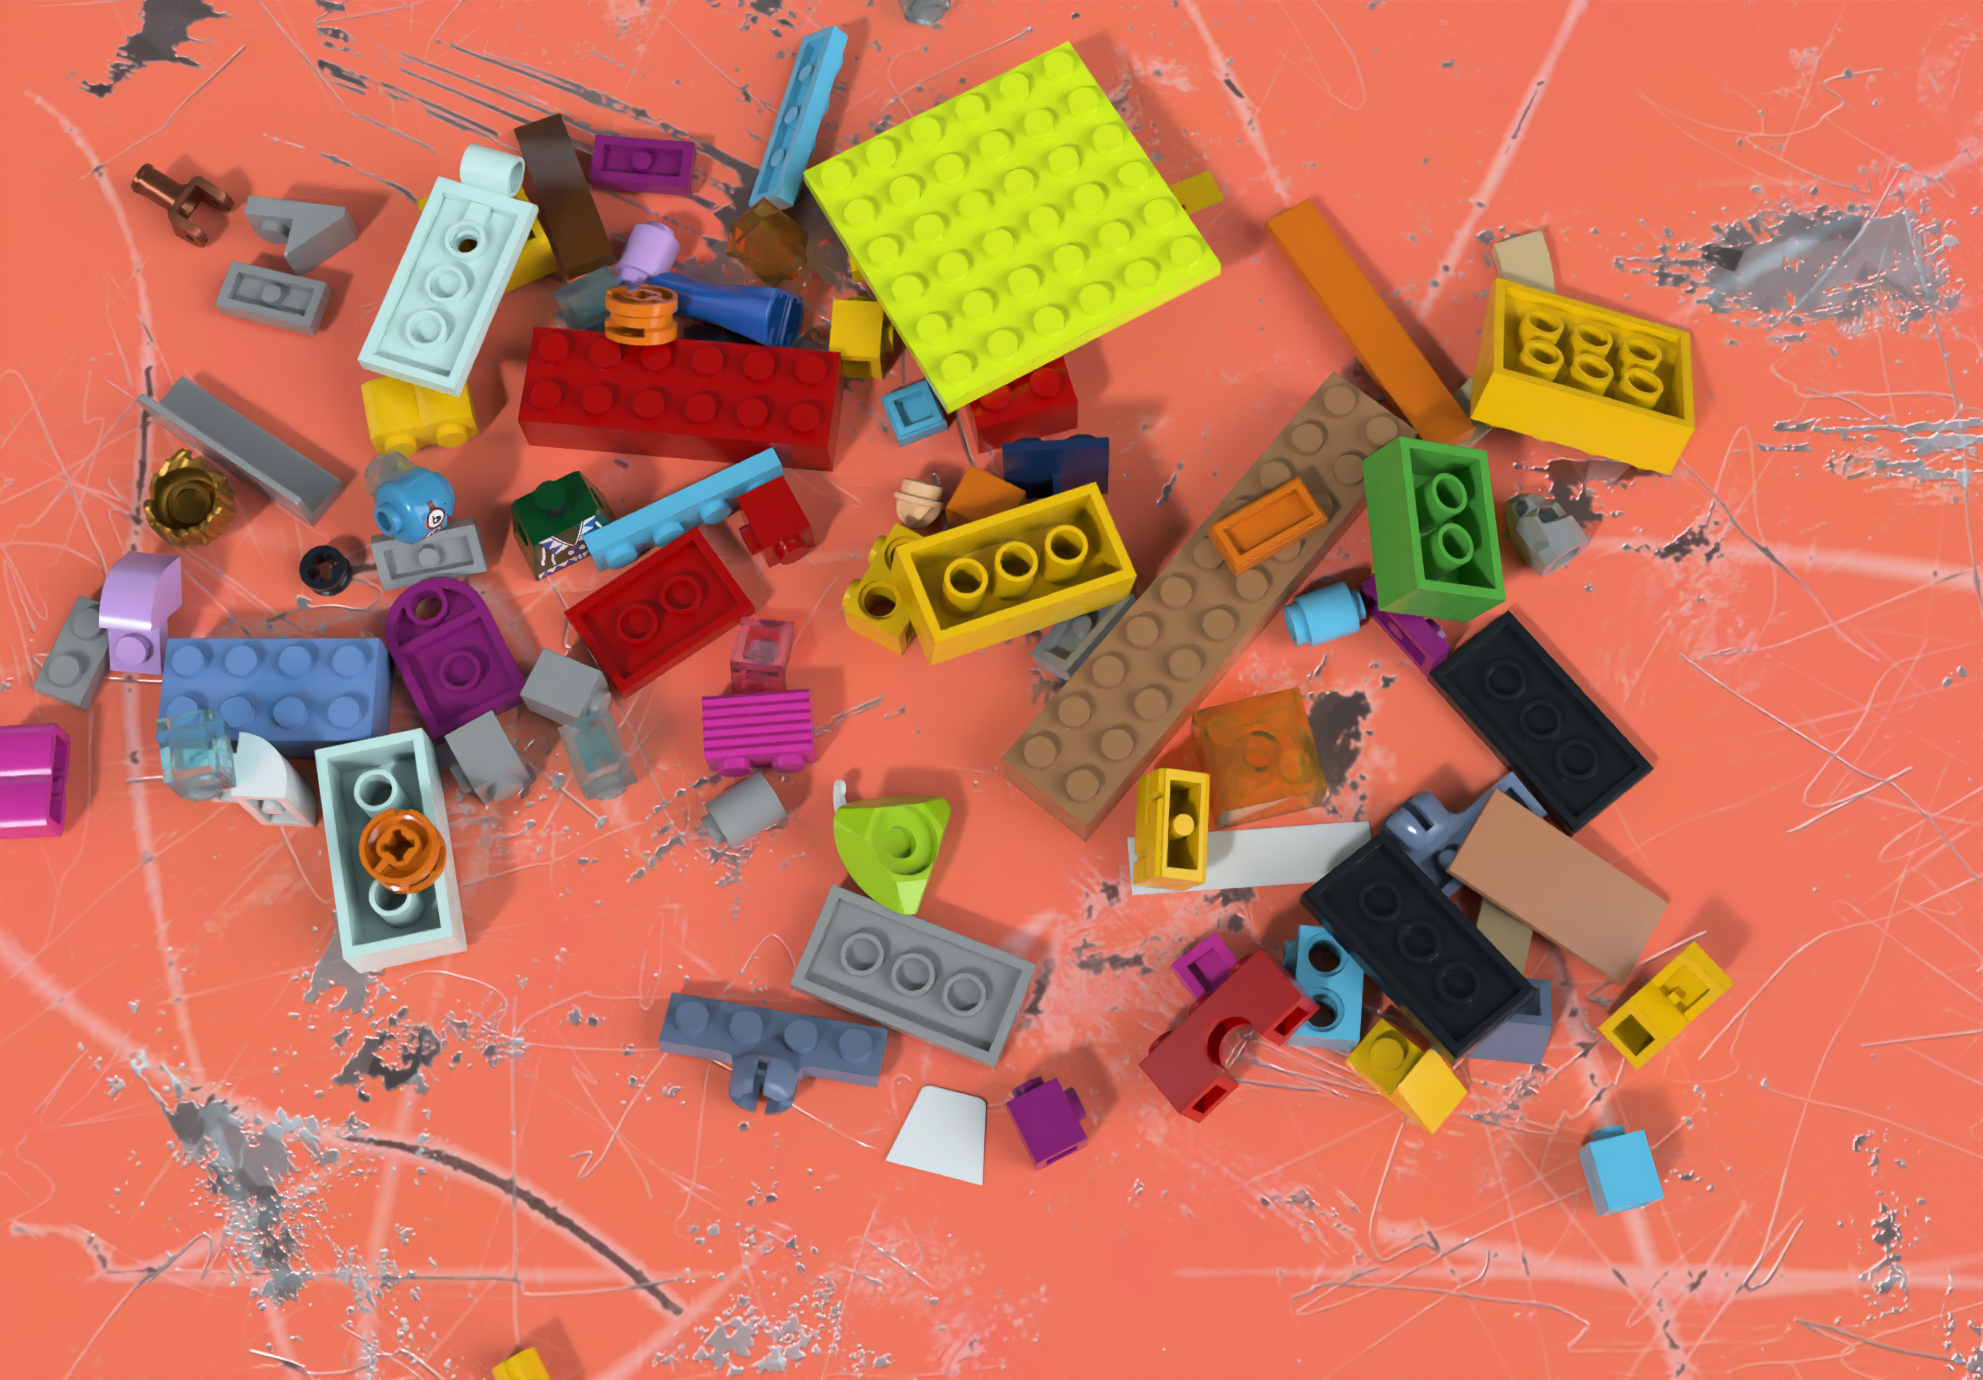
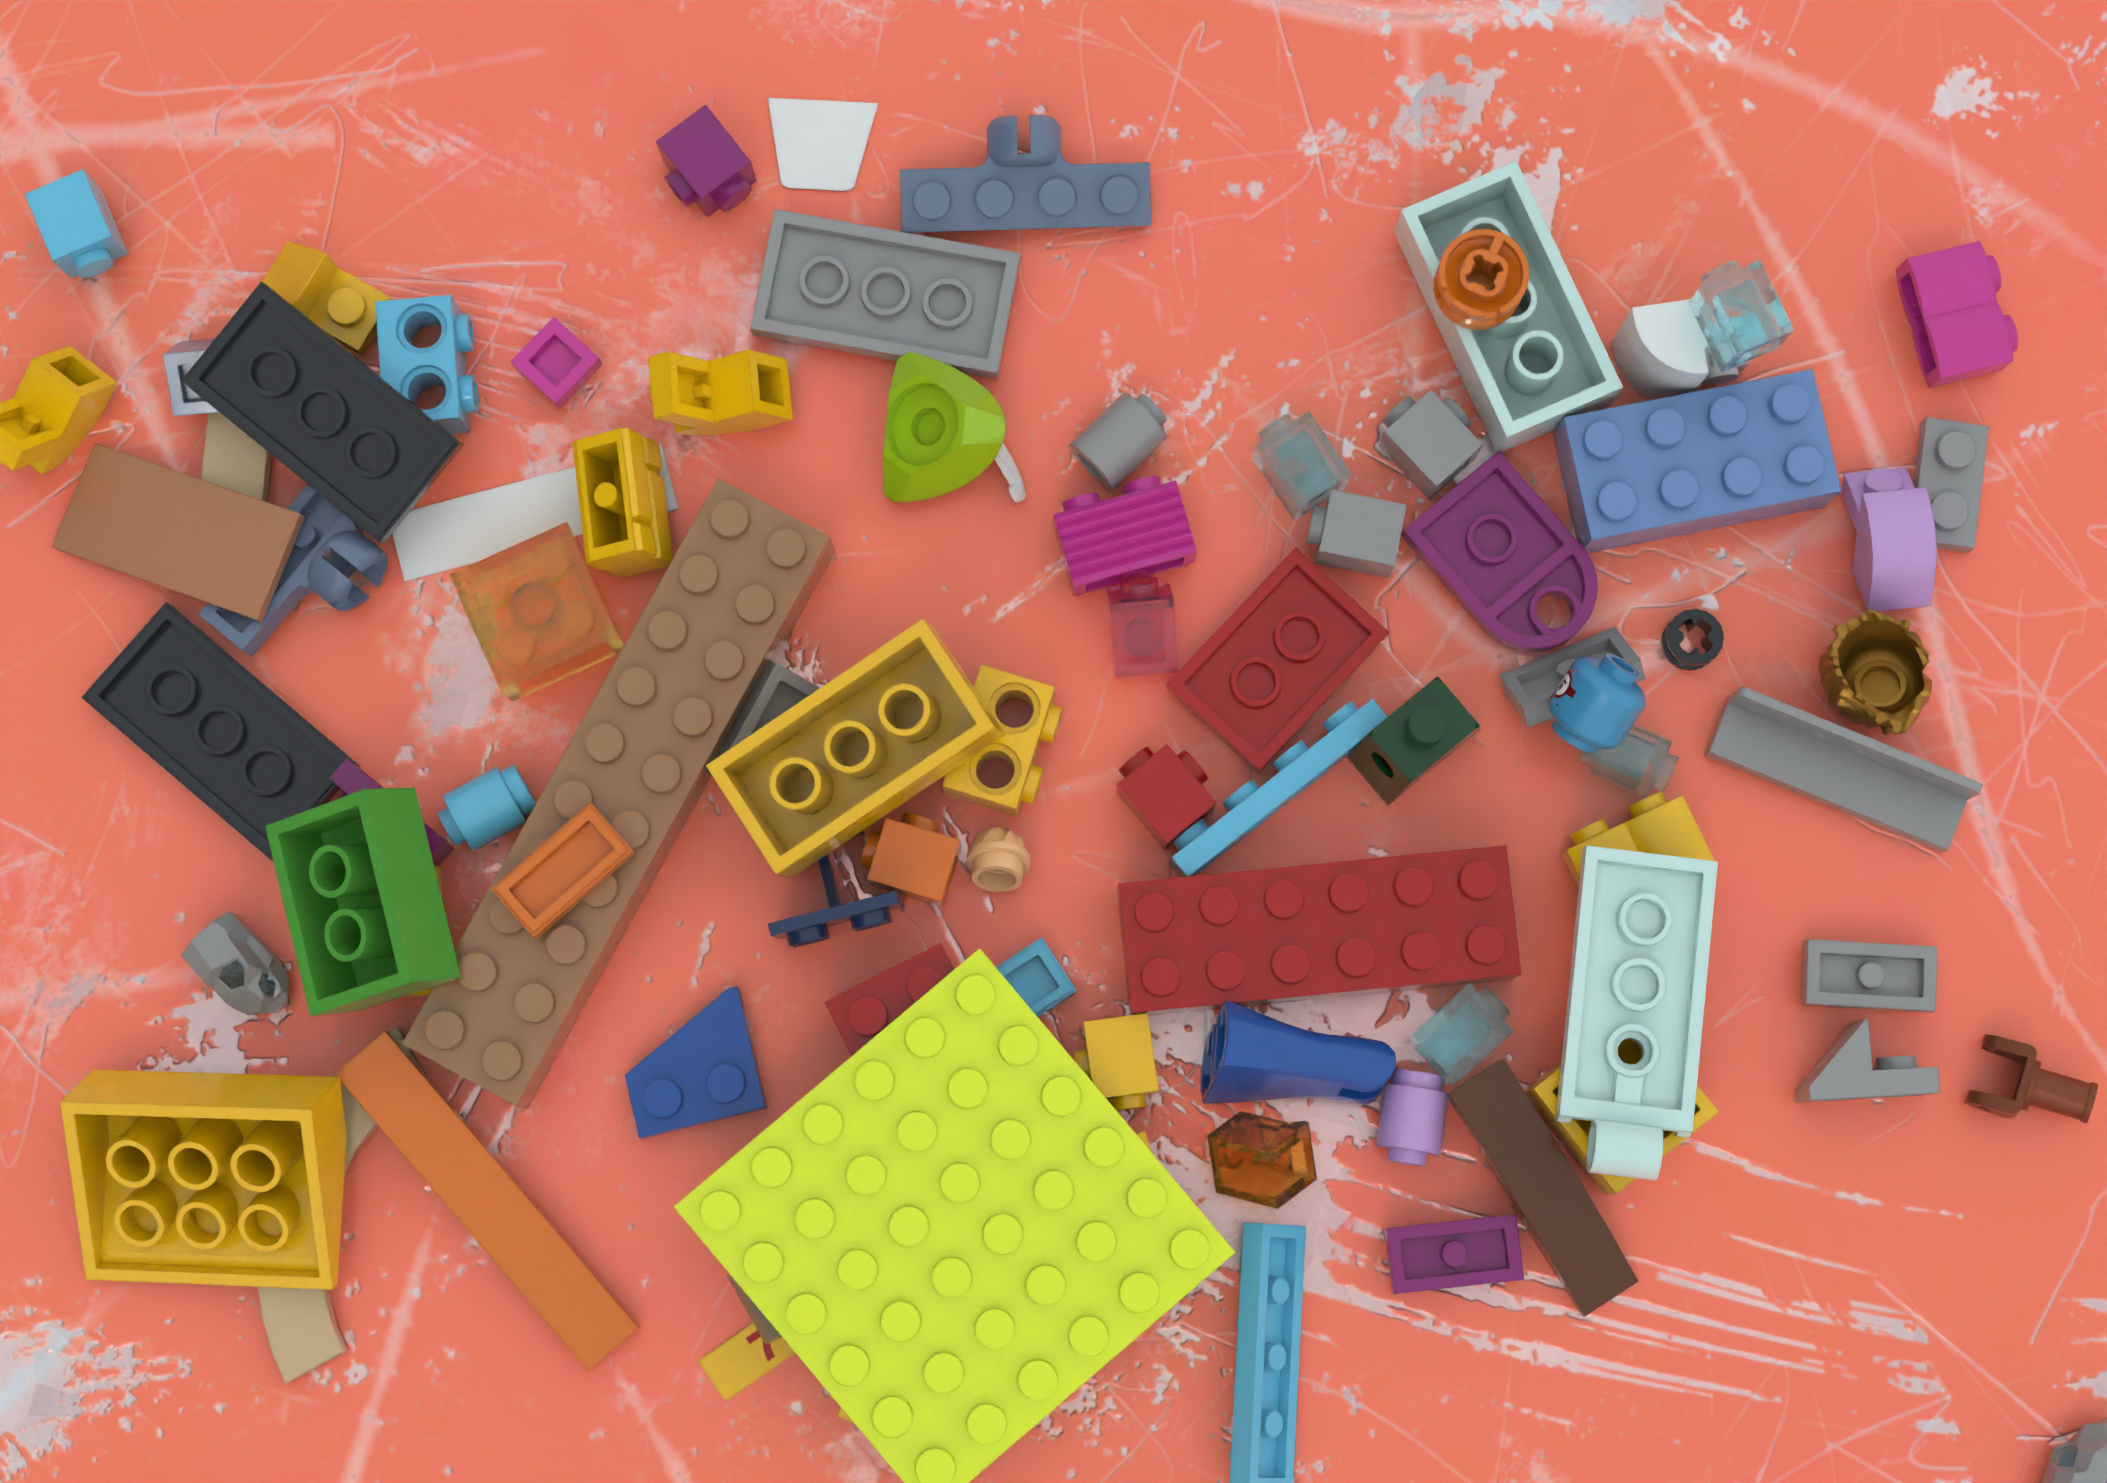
camera: 165 degrees right, 10 degrees up
orange wheel [605,284,678,345] -> none
red arch [1138,948,1320,1123] -> none
none -> blue wing [625,986,767,1139]
none -> yellow brick [648,349,793,436]

